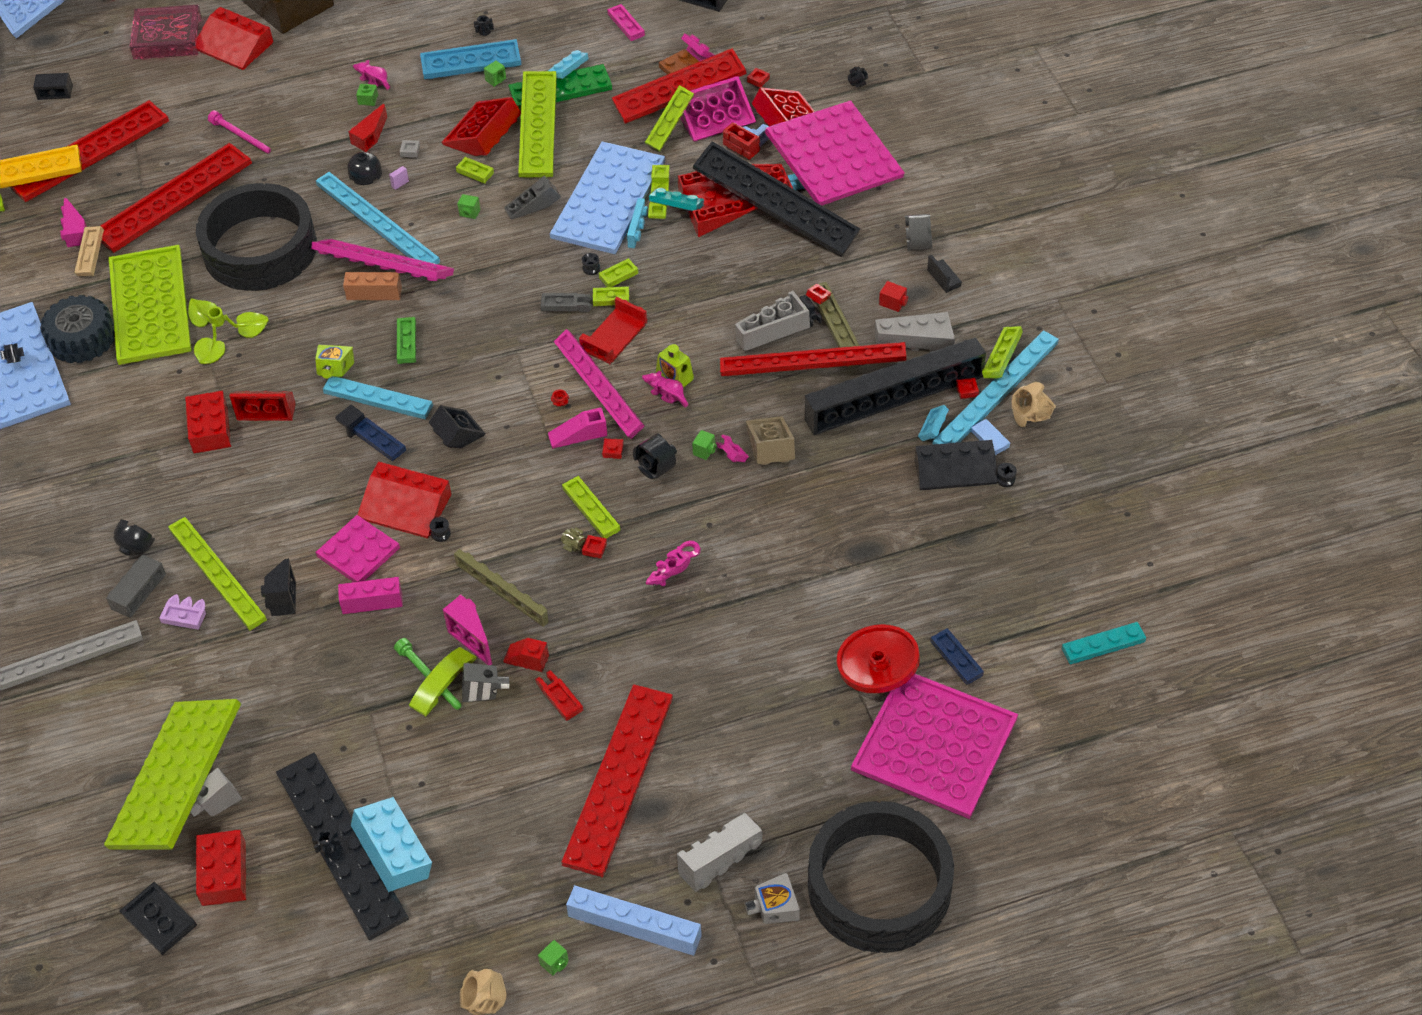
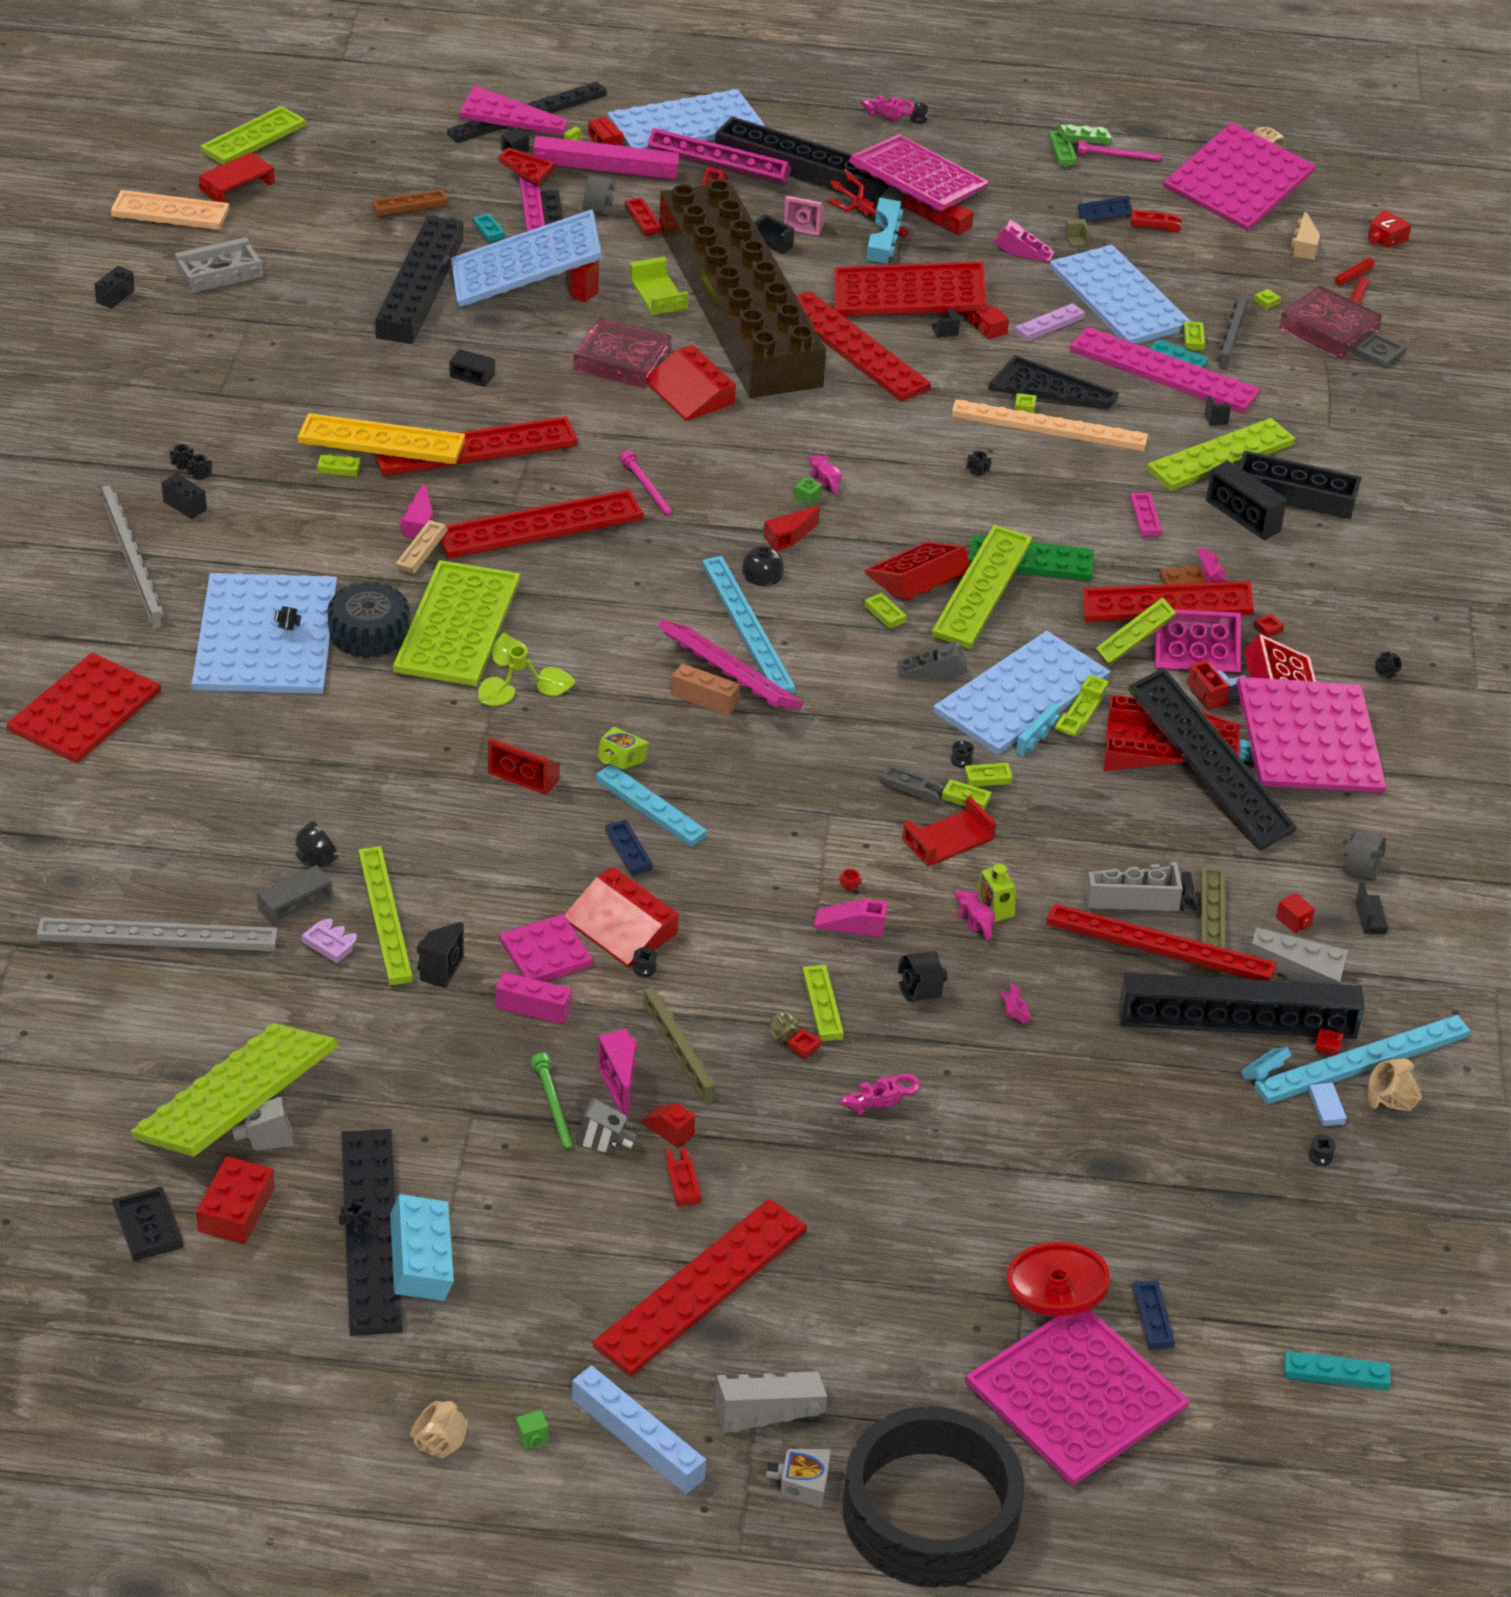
camera: 20 degrees right, 10 degrees down
red brick [185,390,231,454] -> none
black tyre [195,183,317,291] -> none
black panel [335,404,365,438] -> none
lavender tile [389,166,409,190] -> none
bright green plate [397,317,416,364] -> none
light grey plate [400,140,420,158] -> none
lime slope [409,647,477,717] -> none
dark azure plate [420,39,521,79] -> none
black slope [428,405,486,449] -> none
bright green plate [457,194,481,219] -> none
bright green plate [484,60,506,87] -> none
medium azure plate [548,50,589,79] -> none
dark pink plate [554,329,645,439] -> none
red plate [602,438,624,459] -> none
teal plate [649,188,704,211] -> none
bright green plate [692,430,717,460] -> none
dark tan slope [746,416,795,465] -> none
red plate [806,284,831,304] -> none
black slope [914,440,997,491] -> none
lime plate [982,326,1023,379] -> none

